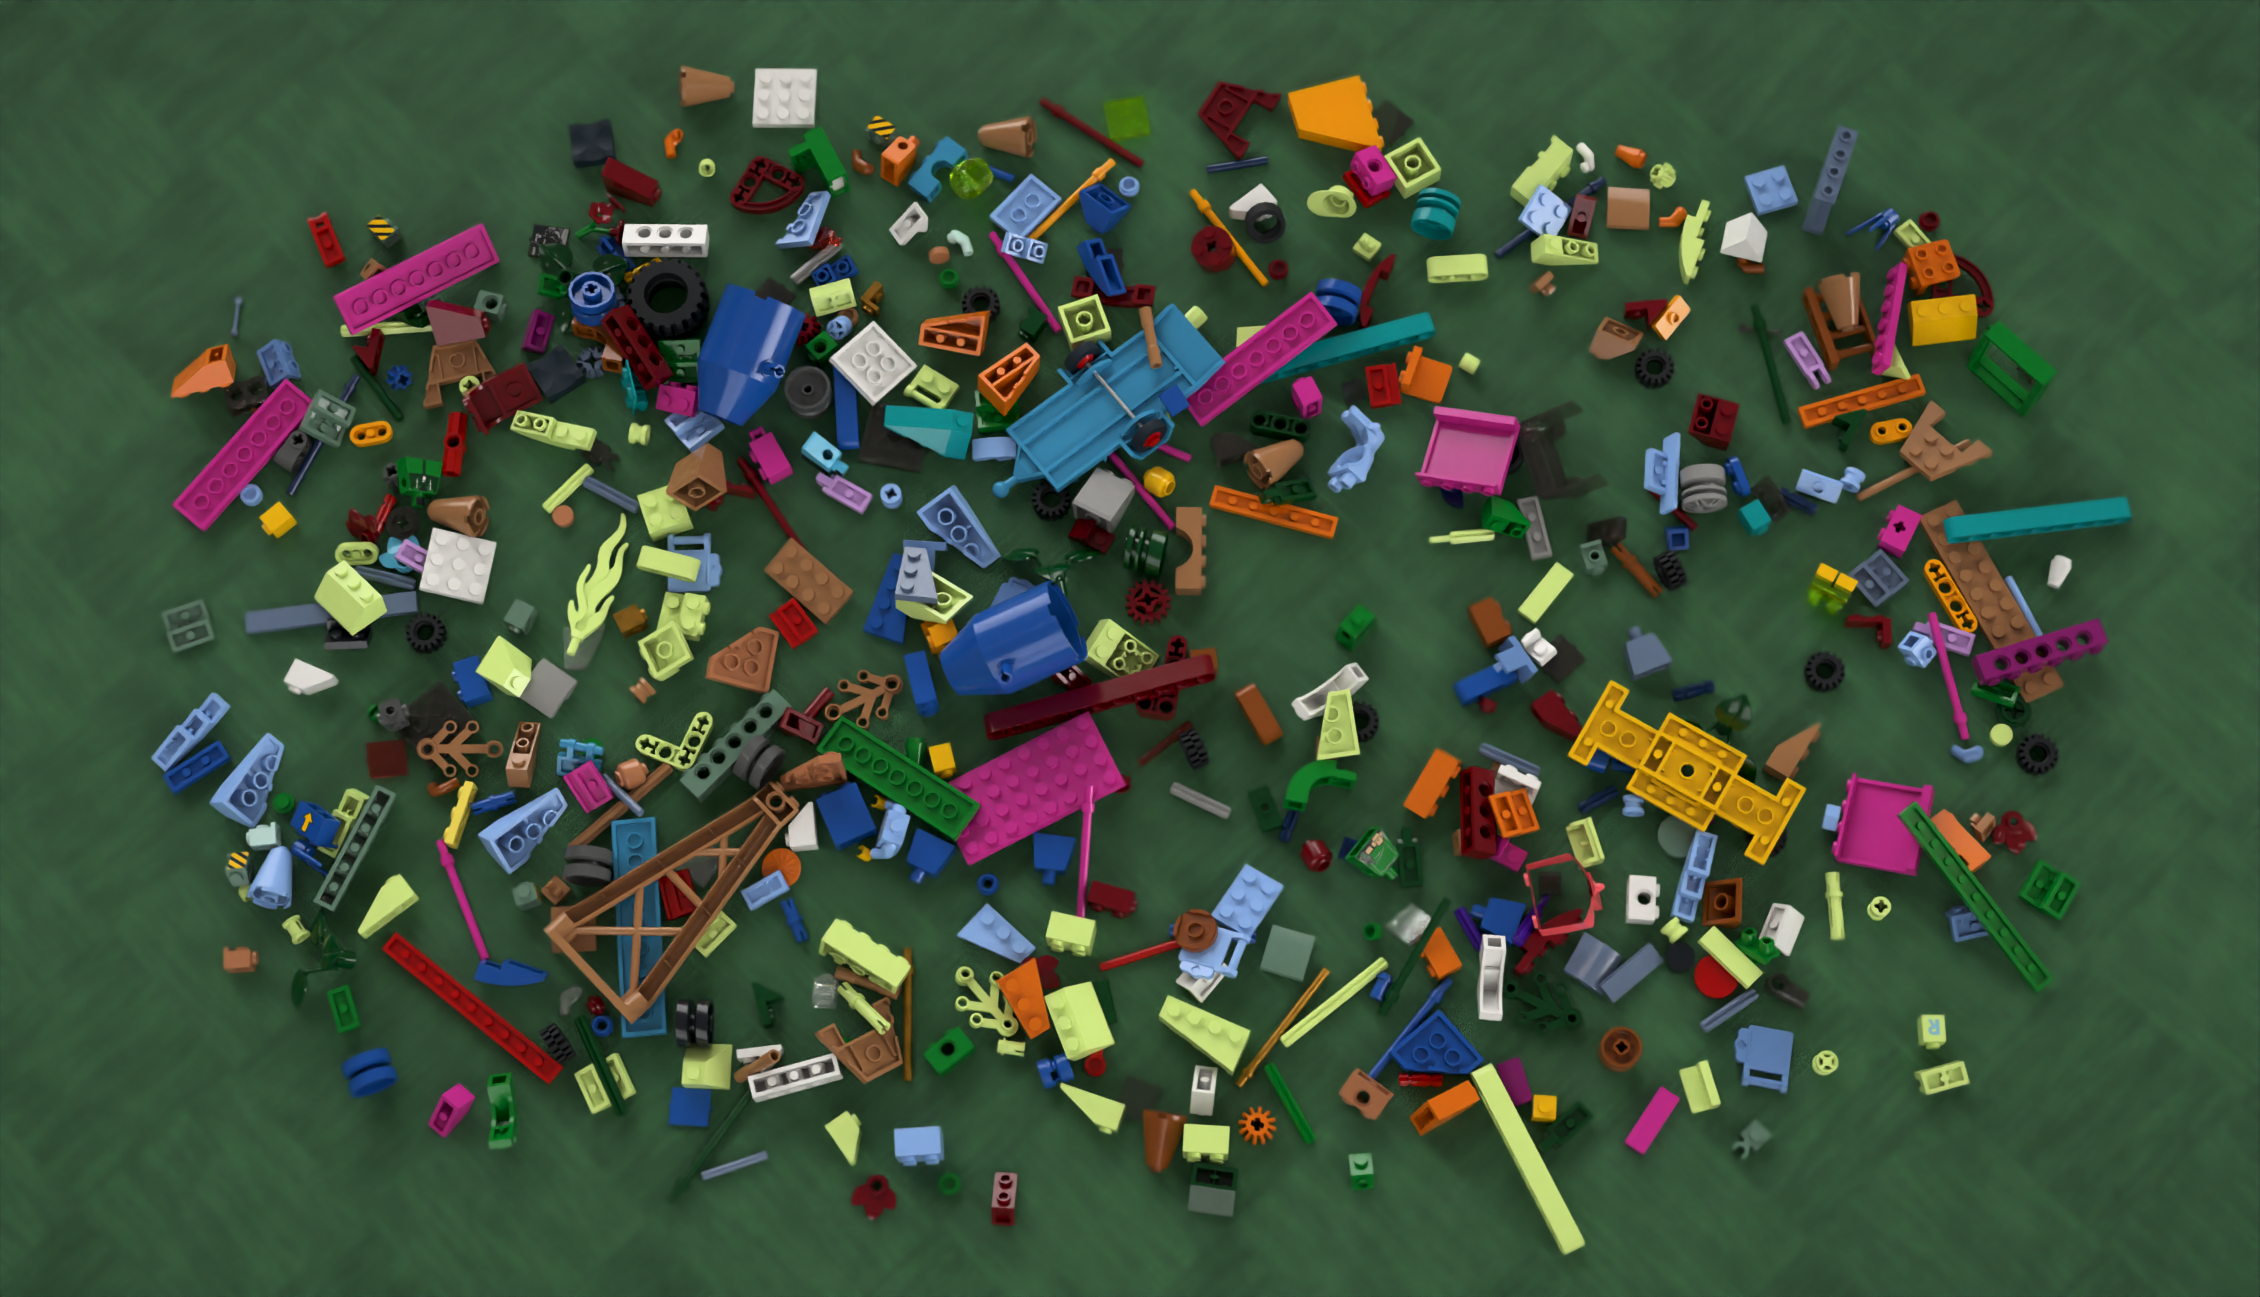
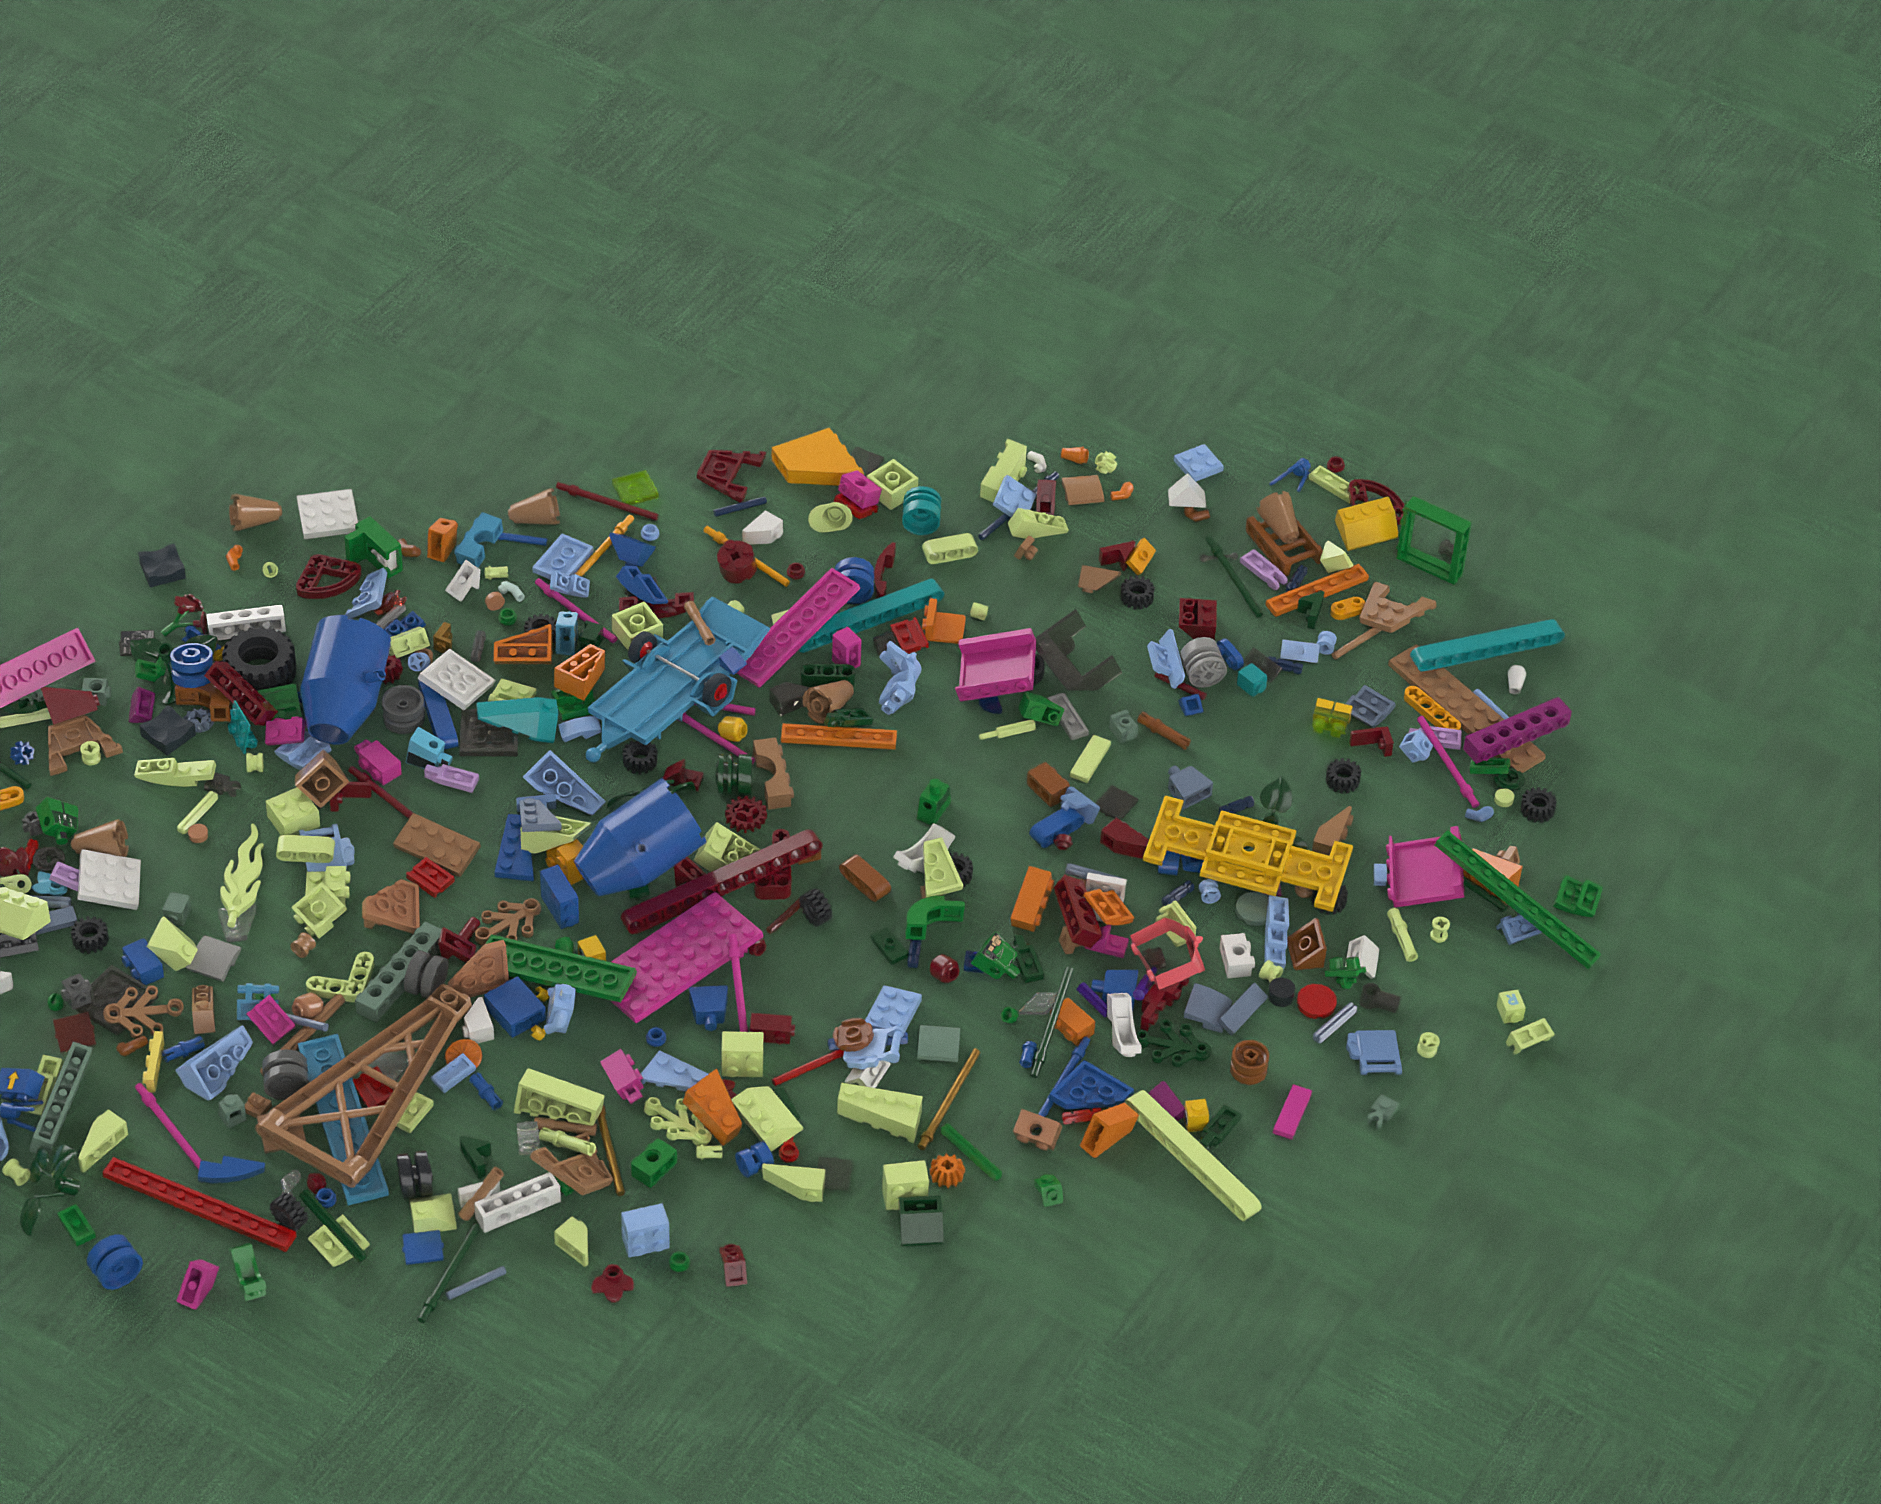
camera: 20 degrees left, 25 degrees down
red piece [441,412,469,478] -> none
dark red bracket [462,362,543,436] -> none
sand blue axle [583,476,640,513] -> none
dark red slope [601,157,662,207] -> none
pearl gold brick [613,604,649,639] -> none
green brick [805,330,839,368] -> none
brick [865,115,898,148] -> none
light blue wheel [880,483,903,509] -> none
blue torso [906,828,956,885] -> none
clear neon green hair [949,158,994,200] -> none
light grey slope [1072,468,1135,534] -> none
dark orange cone [1142,1109,1187,1173] -> none
light grey axle [1170,782,1231,819] -> none
white slope [1190,1065,1218,1116] -> none
black tyre [1245,202,1286,244] -> none
yellowish green axle [1280,957,1388,1047] -> none
yellowish green tile [1352,233,1382,262] -> none
white bracket [1521,628,1557,667] -> none
clear smoke slope [1587,516,1627,548] -> none
black tyre [1653,550,1688,592] -> none
yellowish green slope [1679,199,1711,285] -> none
yellowish green panel [1679,1060,1721,1114] -> none
yellowish green tile [1697,926,1763,989] -> none
sand blue panel [1801,125,1859,236] -> none
dark pink plate [1871,262,1908,376] -> none
dark pink brick [1876,504,1922,558] -> none
orange bracket [1901,239,1960,296] -> none
dark red plate [1992,811,2037,855] -> none
none -> dark grey axle [470,630,486,662]
none -> yellowish green pin [484,566,508,580]
none -> dark azure torso [556,611,578,655]
none -> dark pink brick [600,1049,644,1104]
none -> dark blue axle [1286,565,1308,592]

